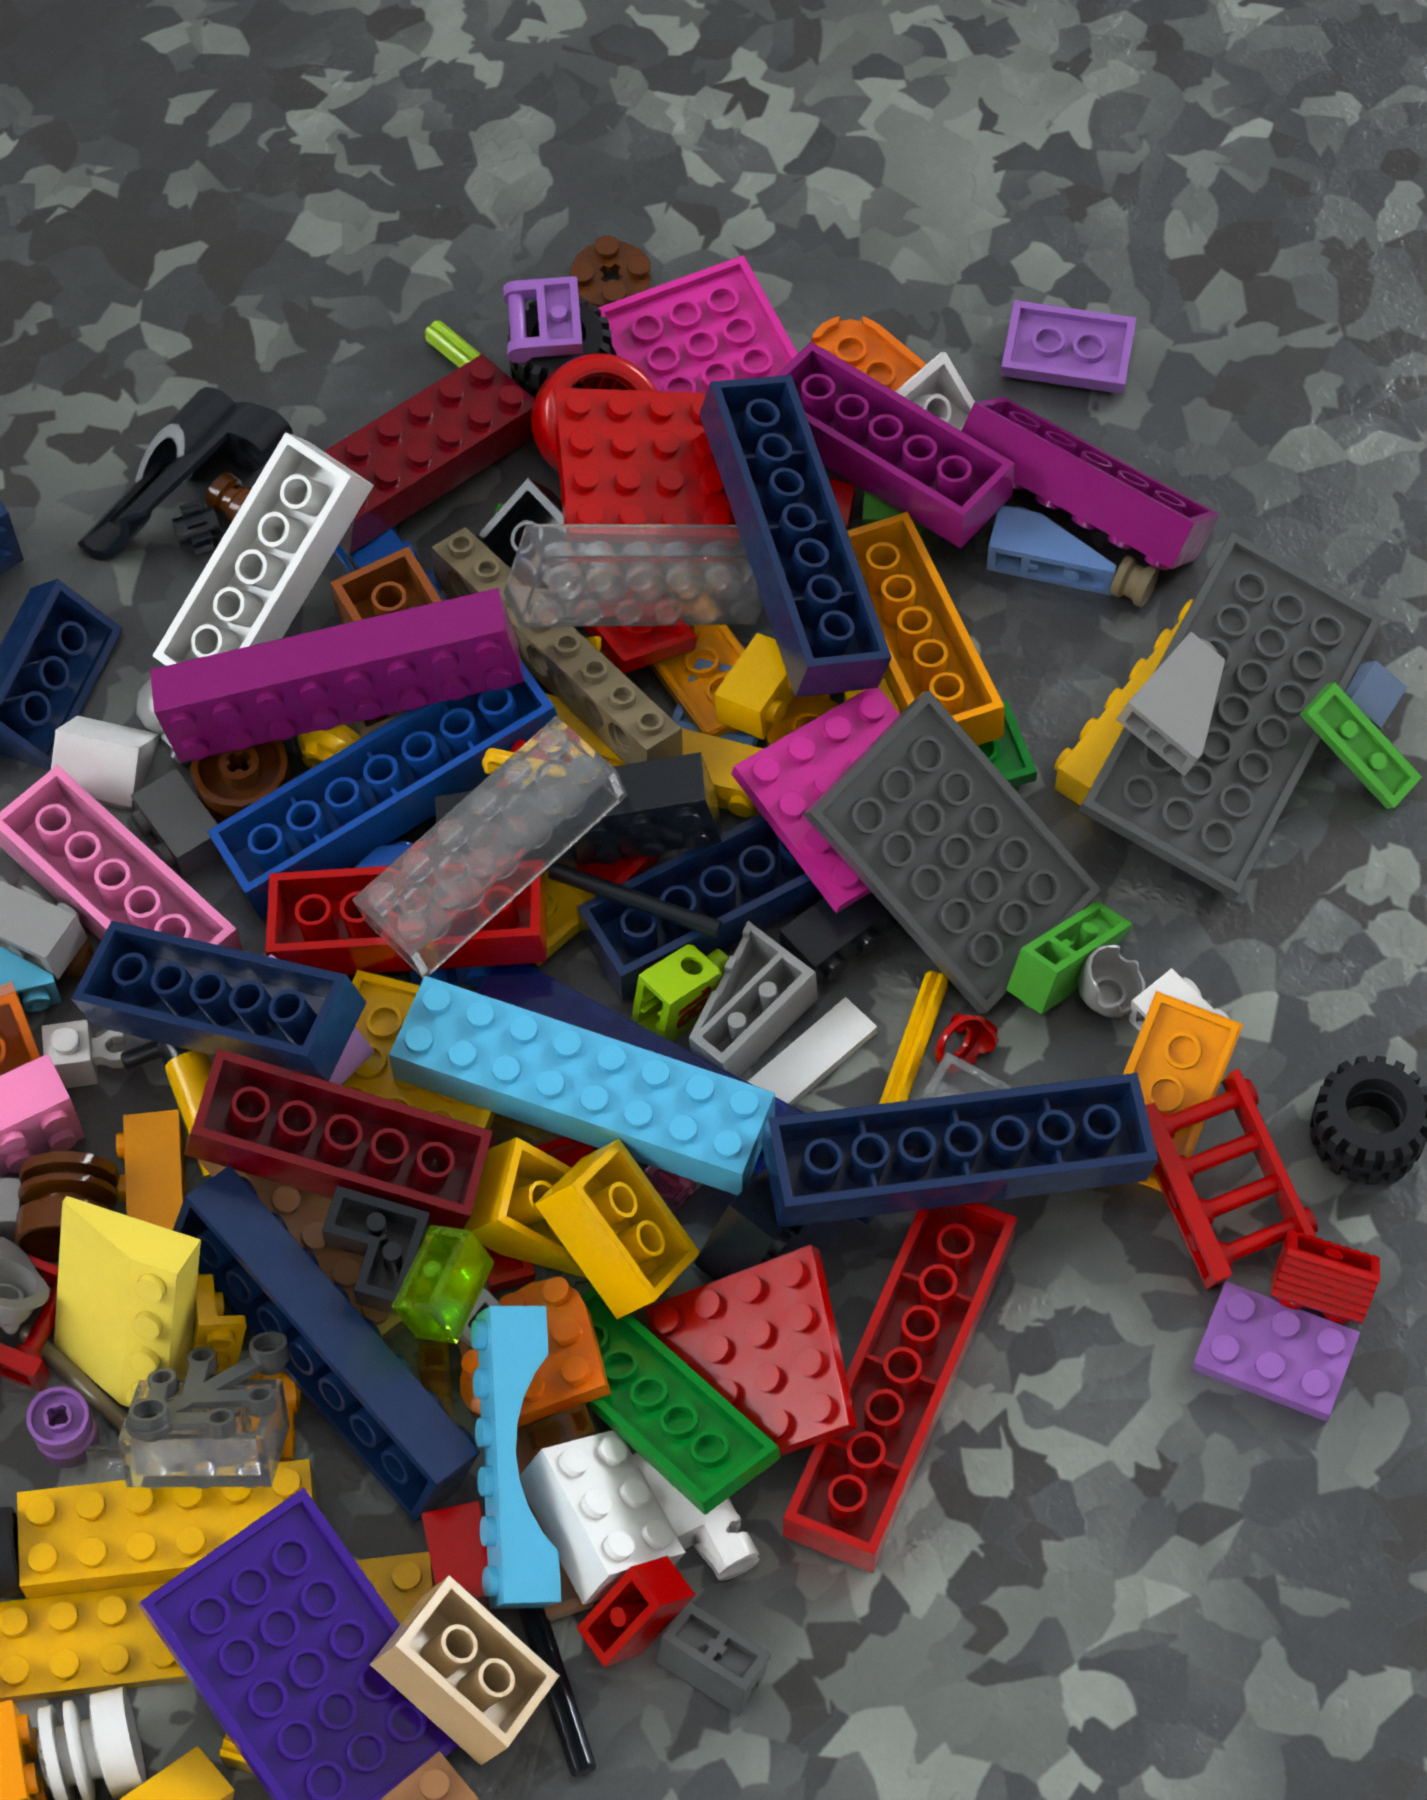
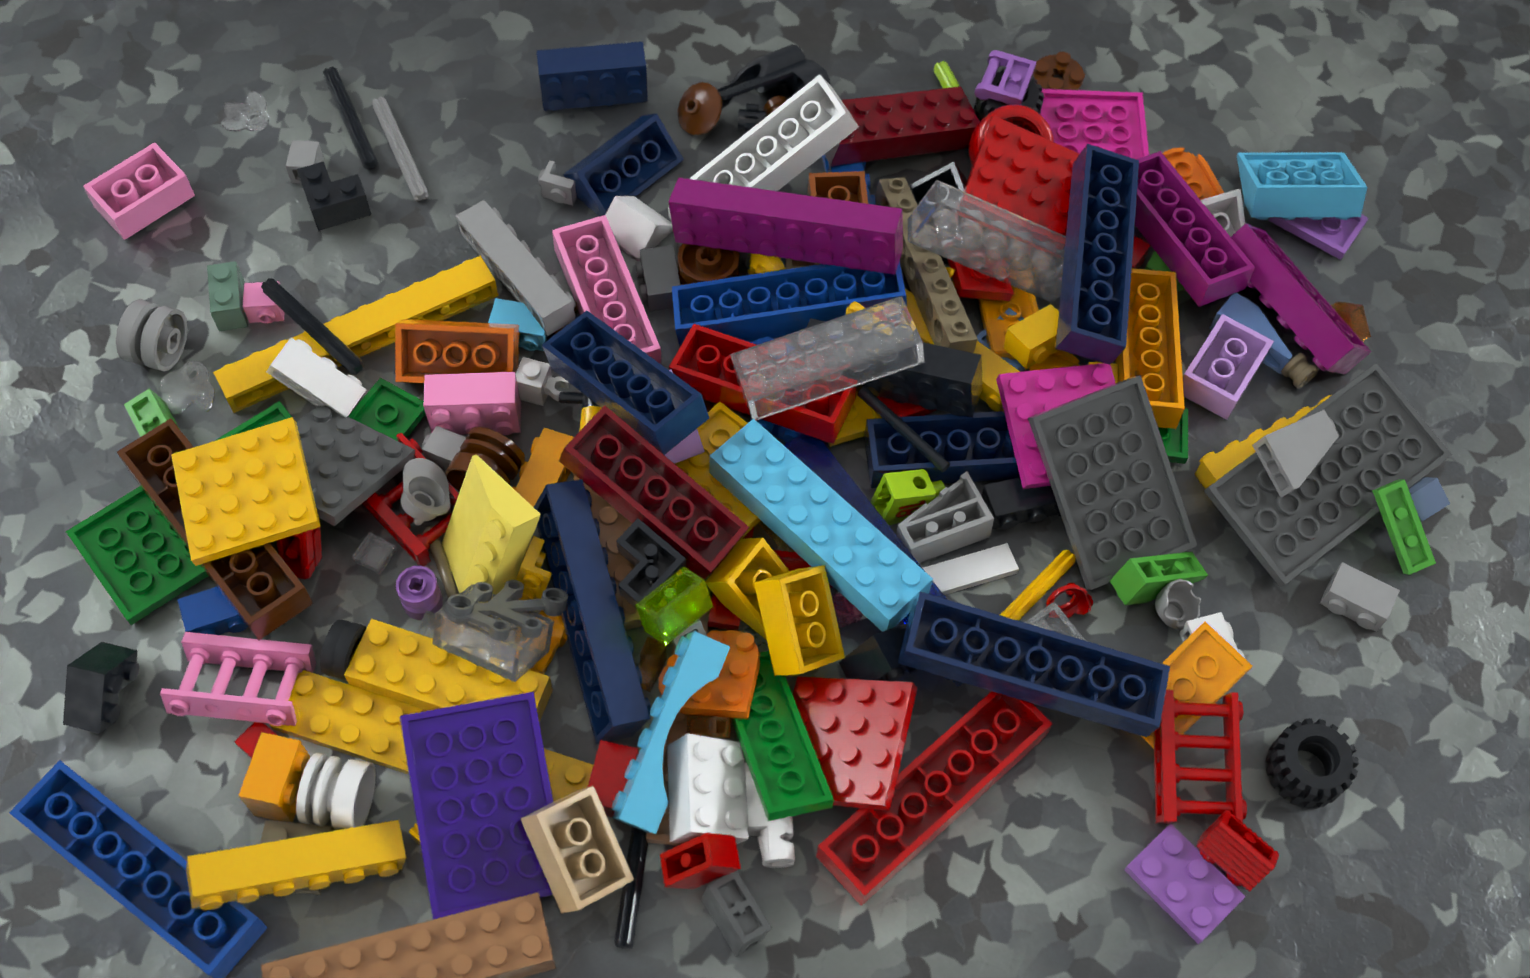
camera: 20 degrees right, 0 degrees up
none -> reddish brown dish [678,82,722,136]
none -> lavender brick [1183,314,1274,420]
none -> medium azure slope [1237,152,1367,220]
none -> light grey brick [1319,562,1400,632]
none -> clear orange piece [1331,301,1371,341]

